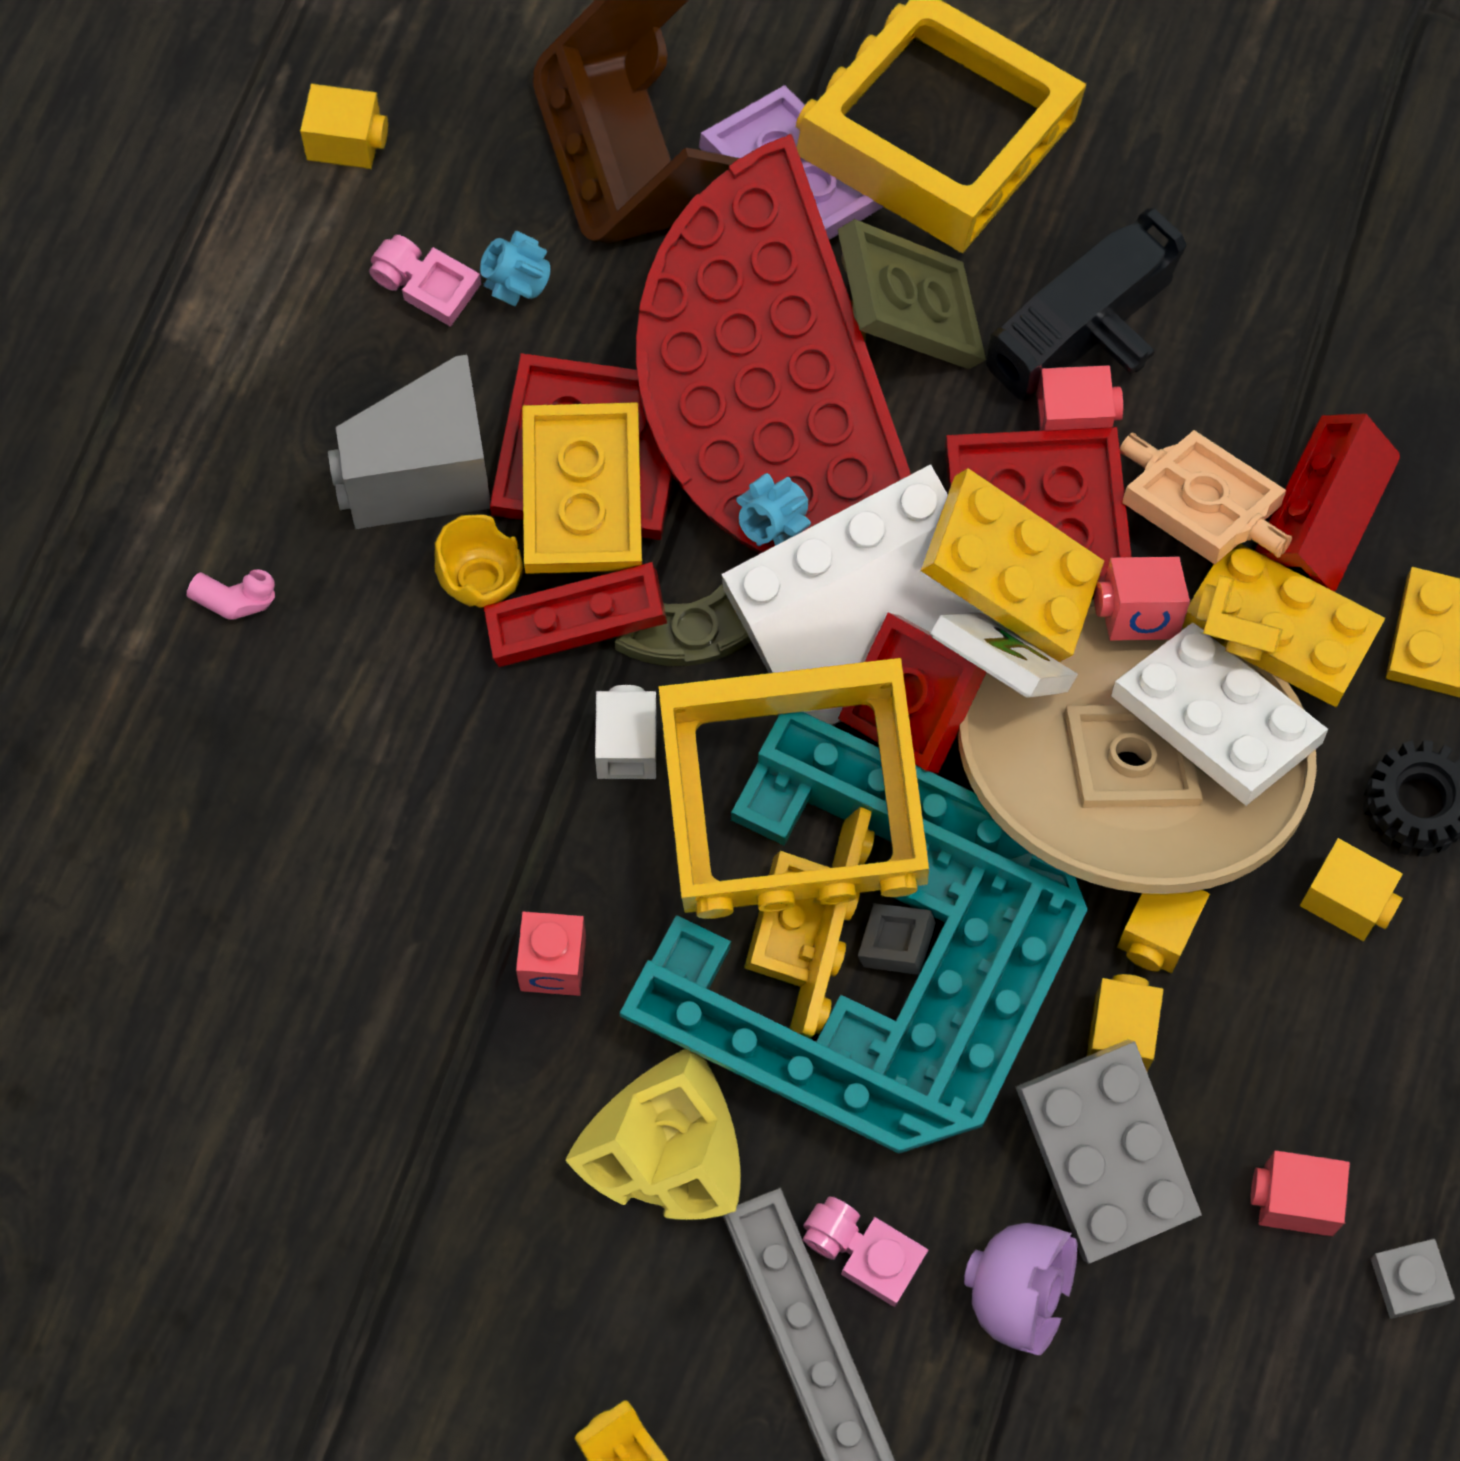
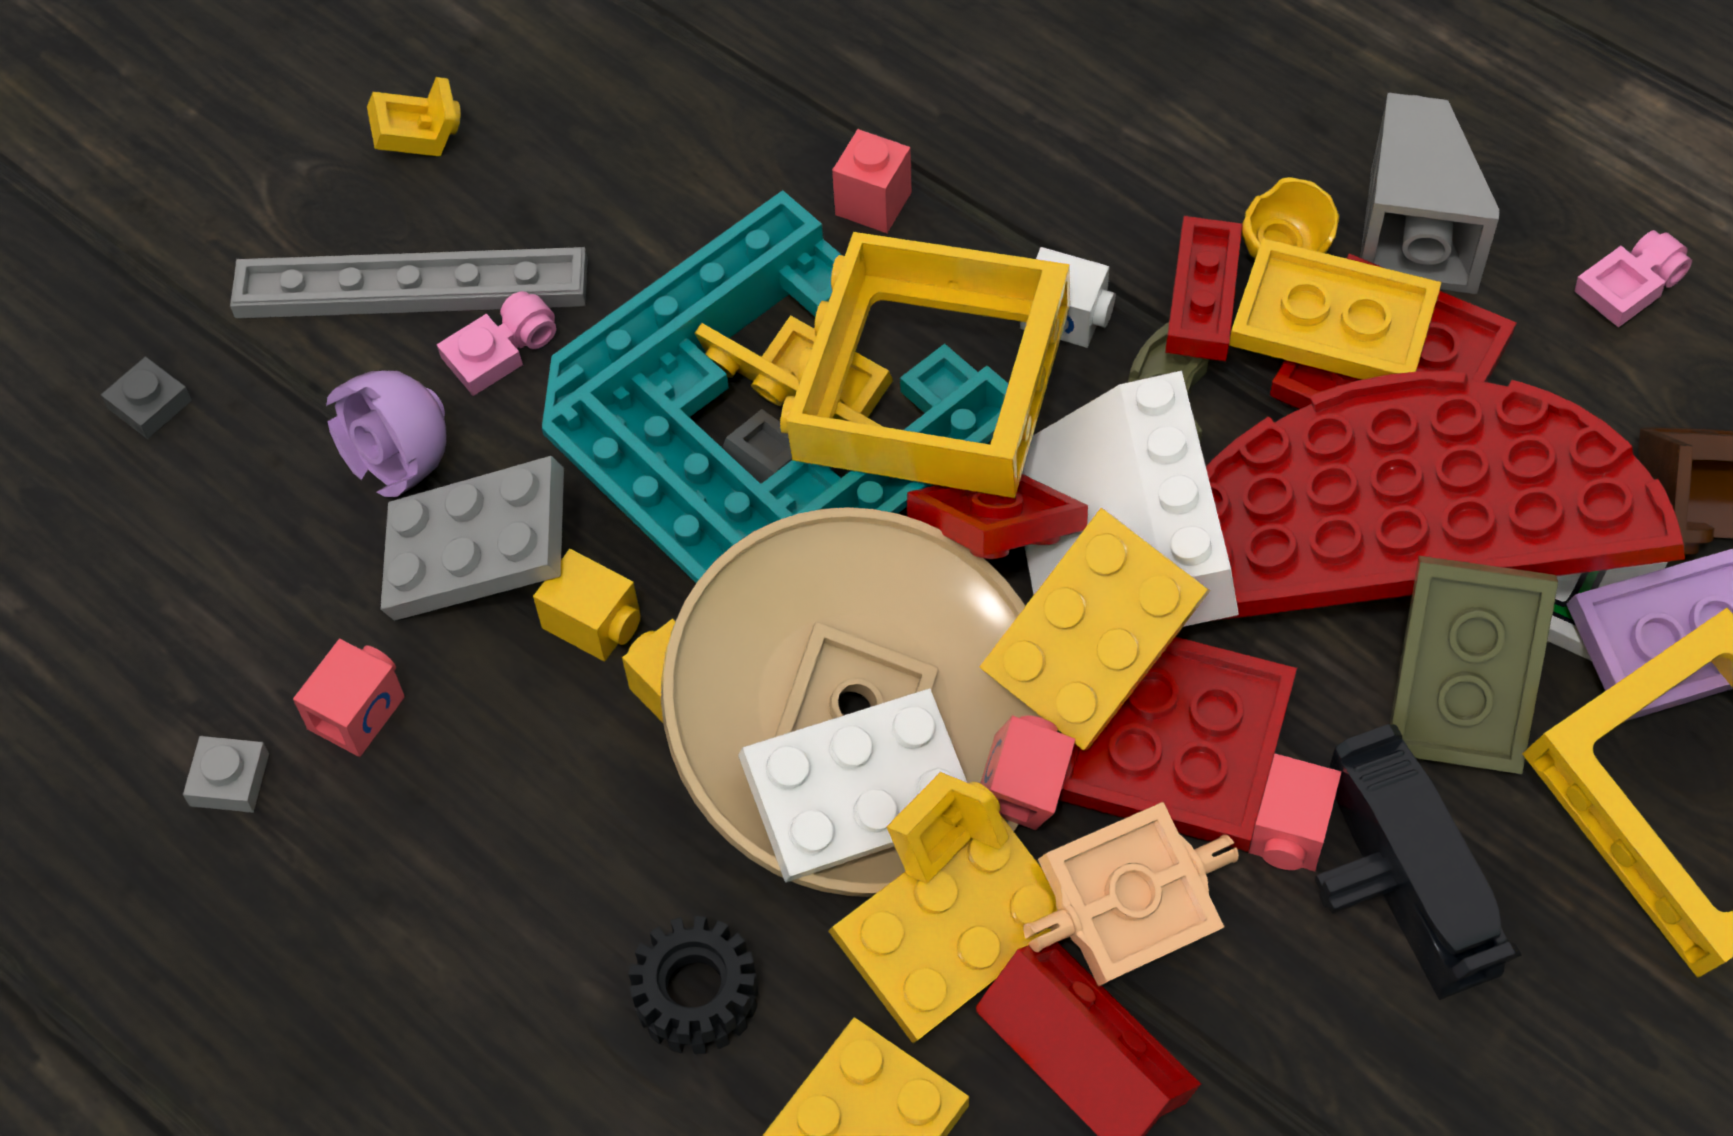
camera: 115 degrees right, 10 degrees down
bright pink arm [186,569,275,620] -> none
medium azure gear [480,231,550,306] -> none
light yellow brick [566,1049,741,1220] -> none
medium azure gear [736,473,811,547] -> none
white tile [930,613,1078,698] -> none
yellow brick [1300,838,1403,942] -> none

